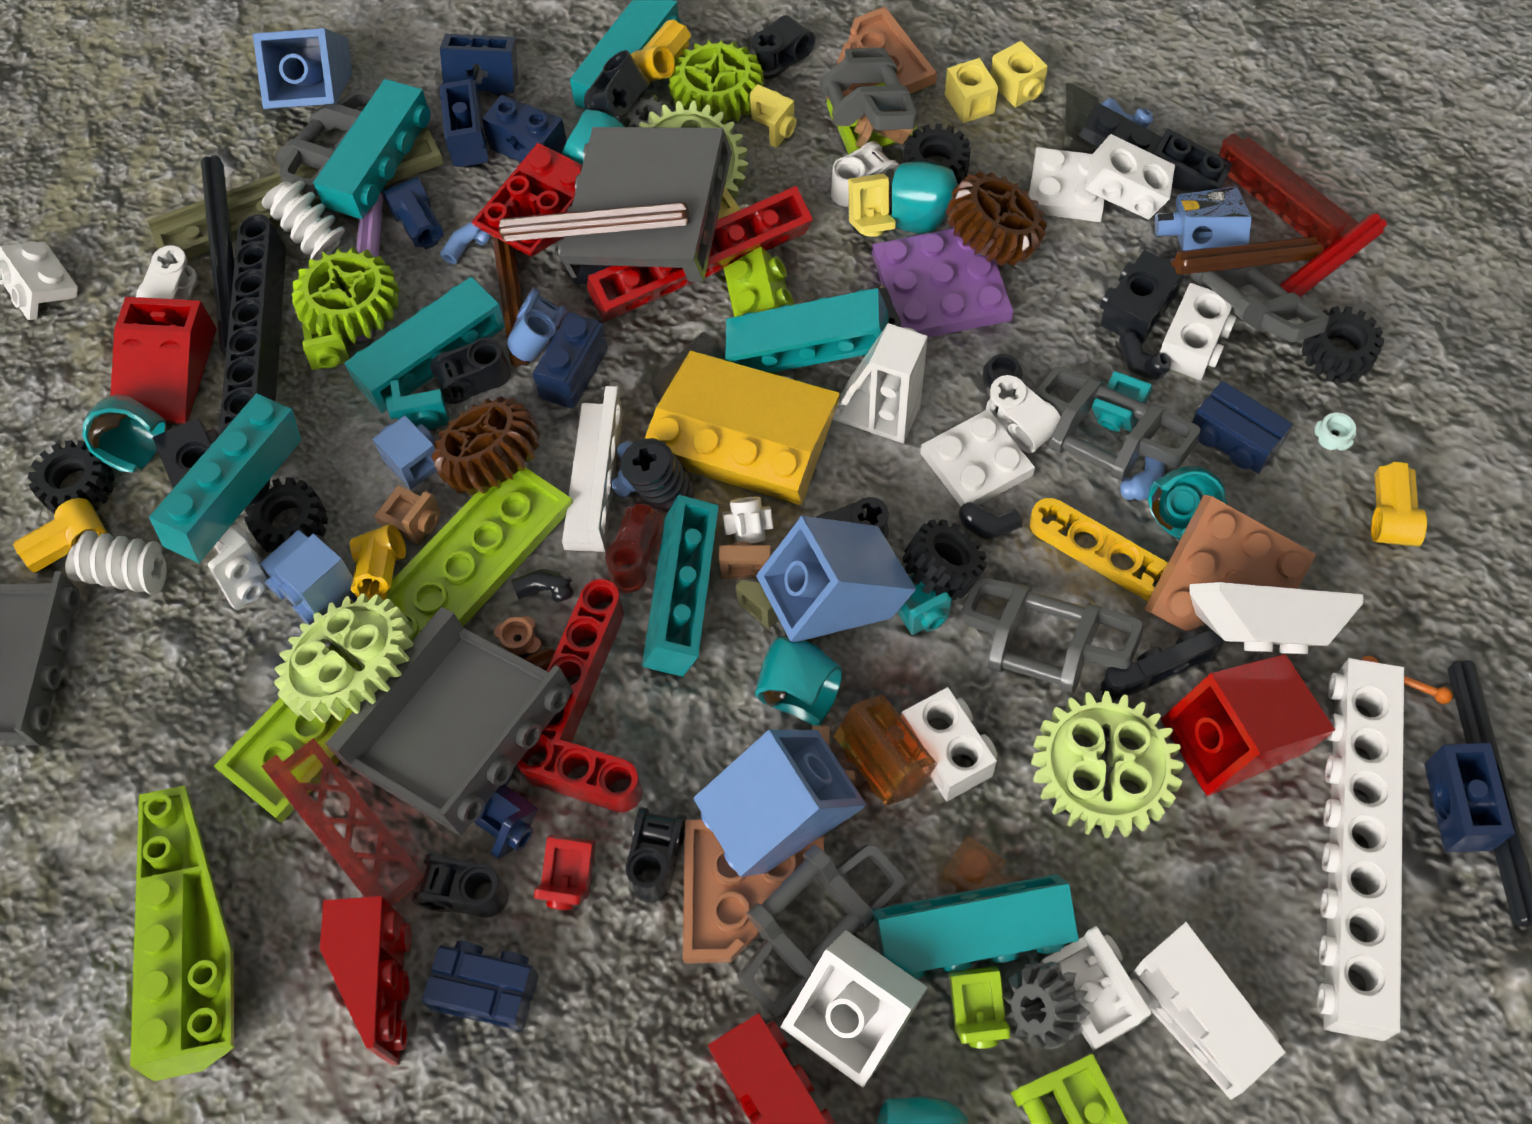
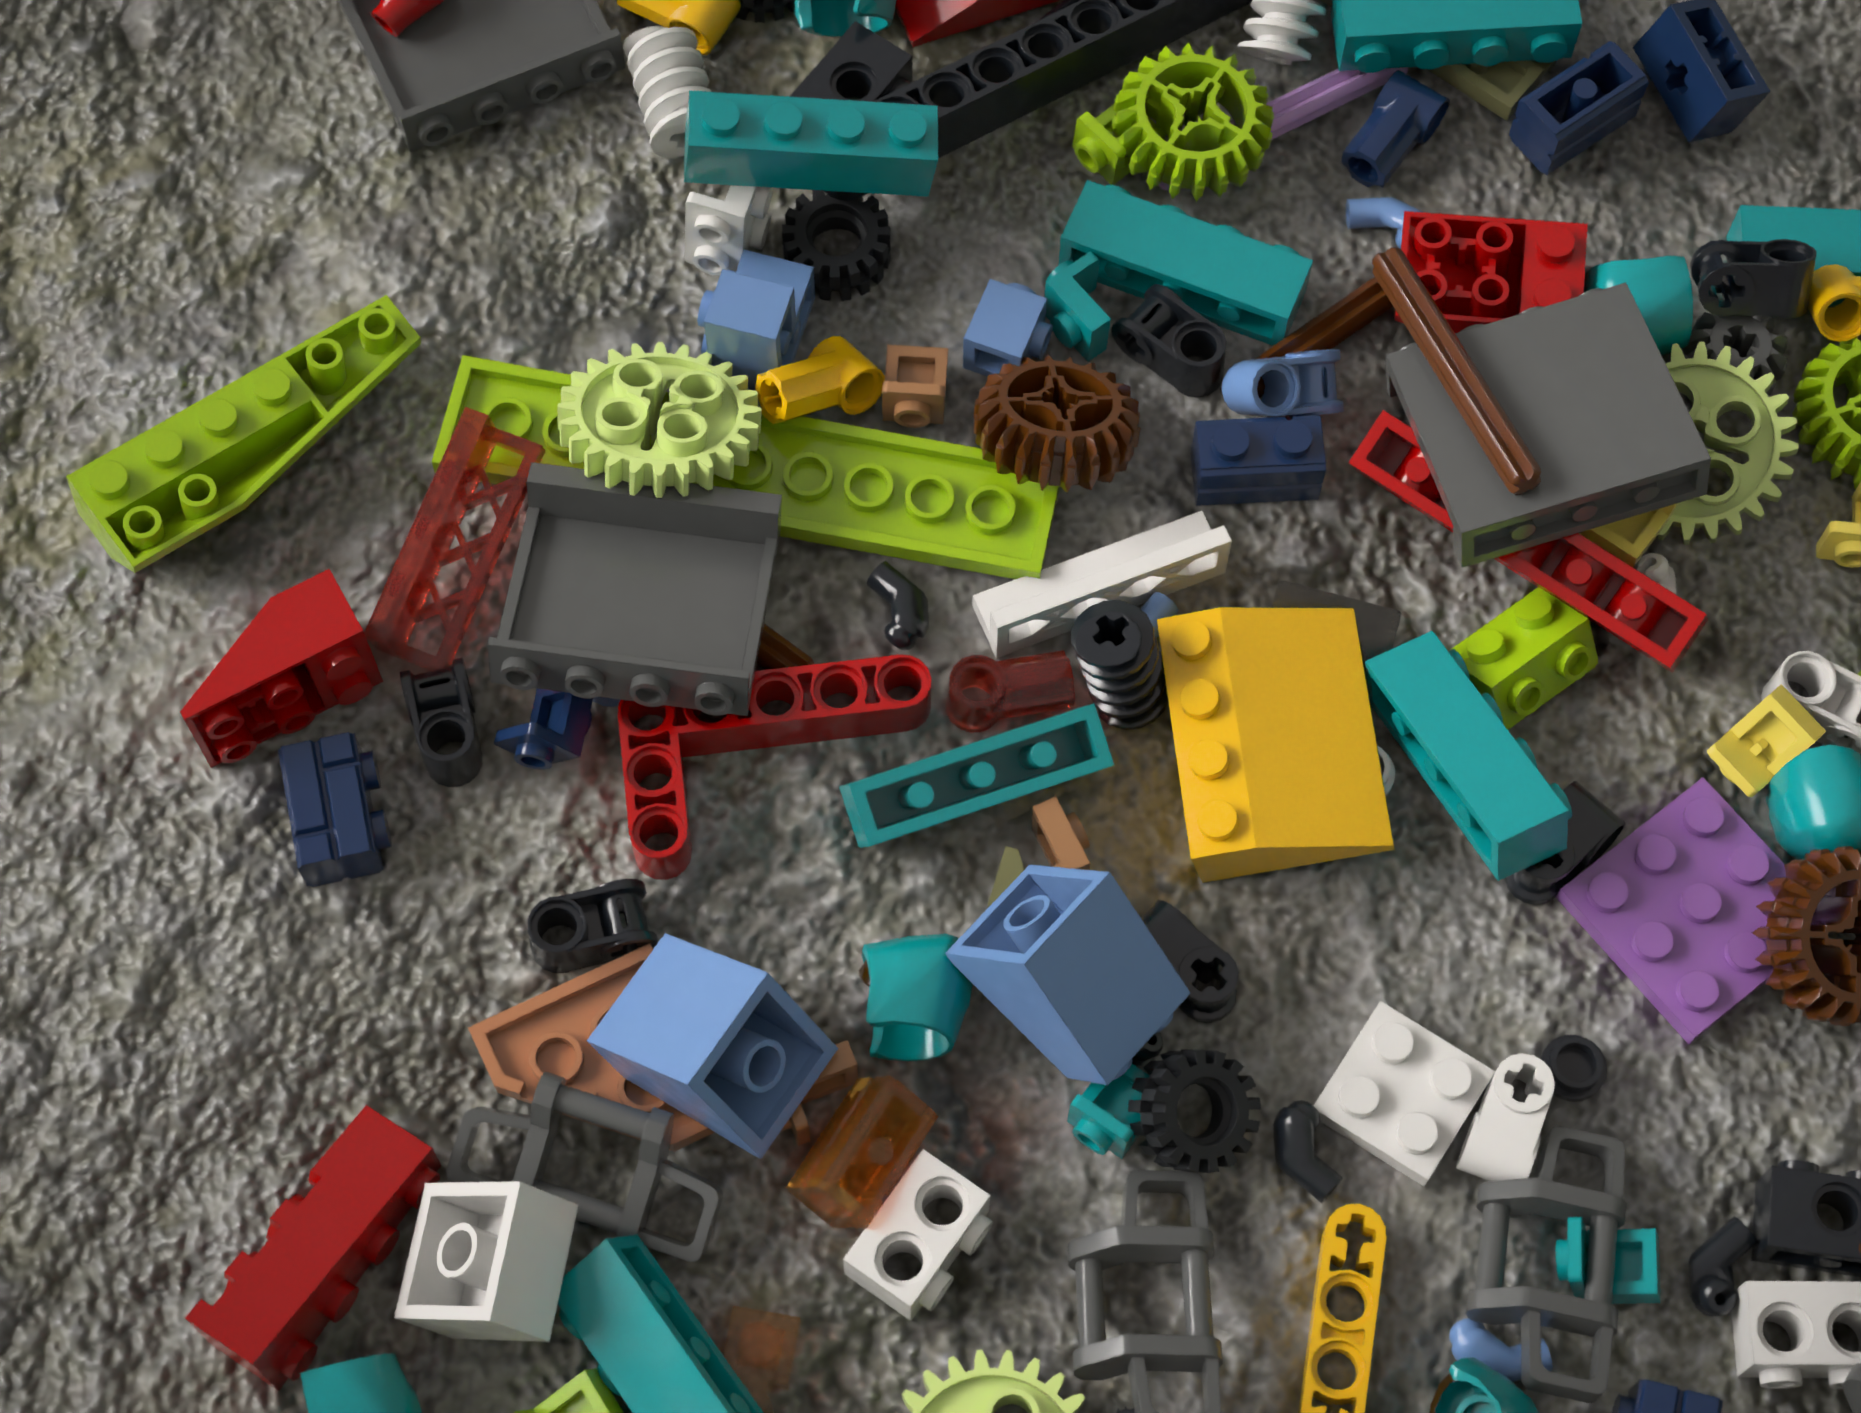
camera: 60 degrees right, 5 degrees up
dark blue brick [482,95,567,162] -> none
nougat plate [494,616,542,656] -> none
red bracket [534,834,596,910] -> none
white gear [722,497,774,543] -> none
white wedge [832,323,928,444] -> none

